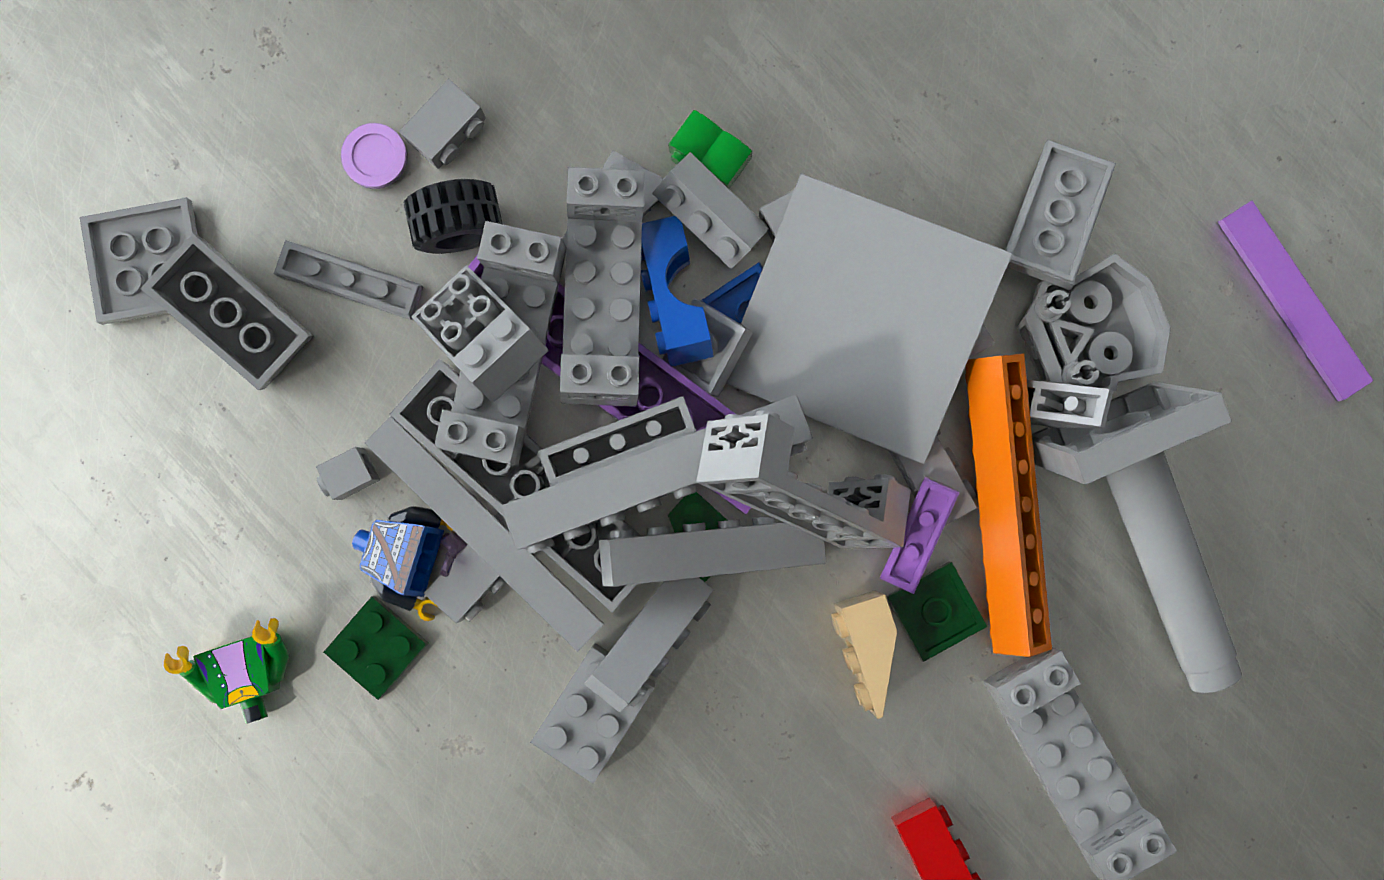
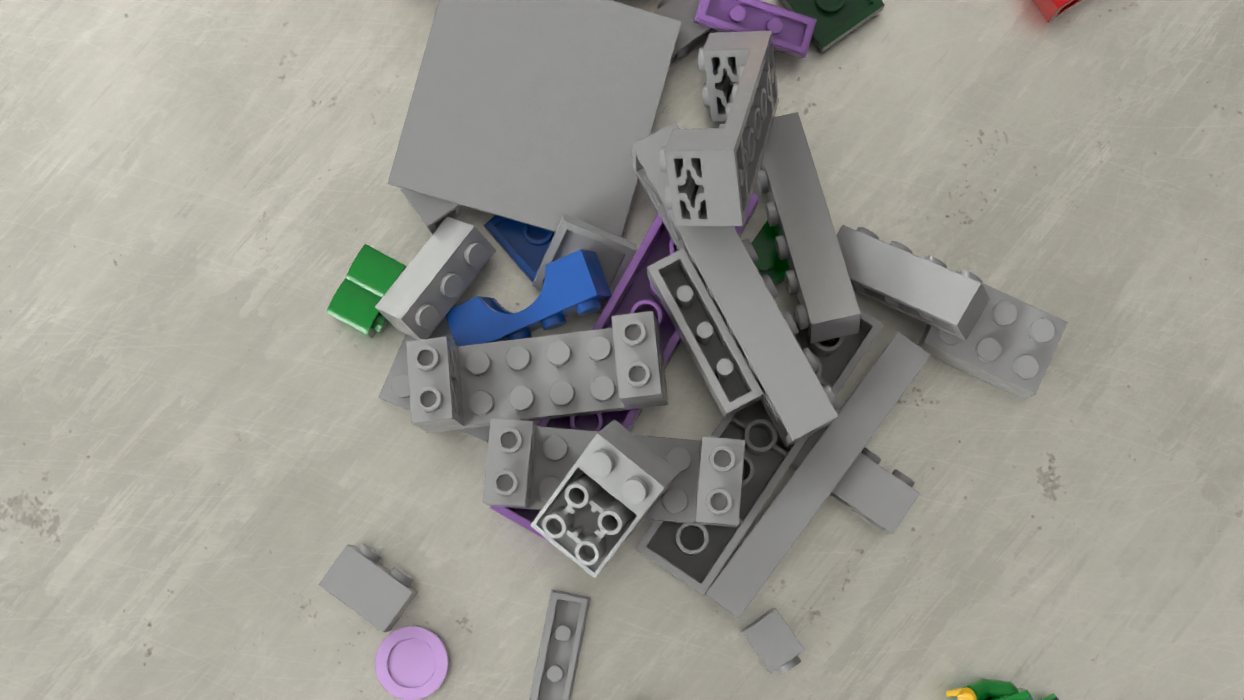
camera: 90 degrees left, 5 degrees down
dark green plate [323,596,429,700] -> none
torso [352,506,456,621] -> none
black tyre [404,179,503,254] -> none
clear purple hand [439,530,468,577] -> none
tan slope [831,591,897,719] -> none

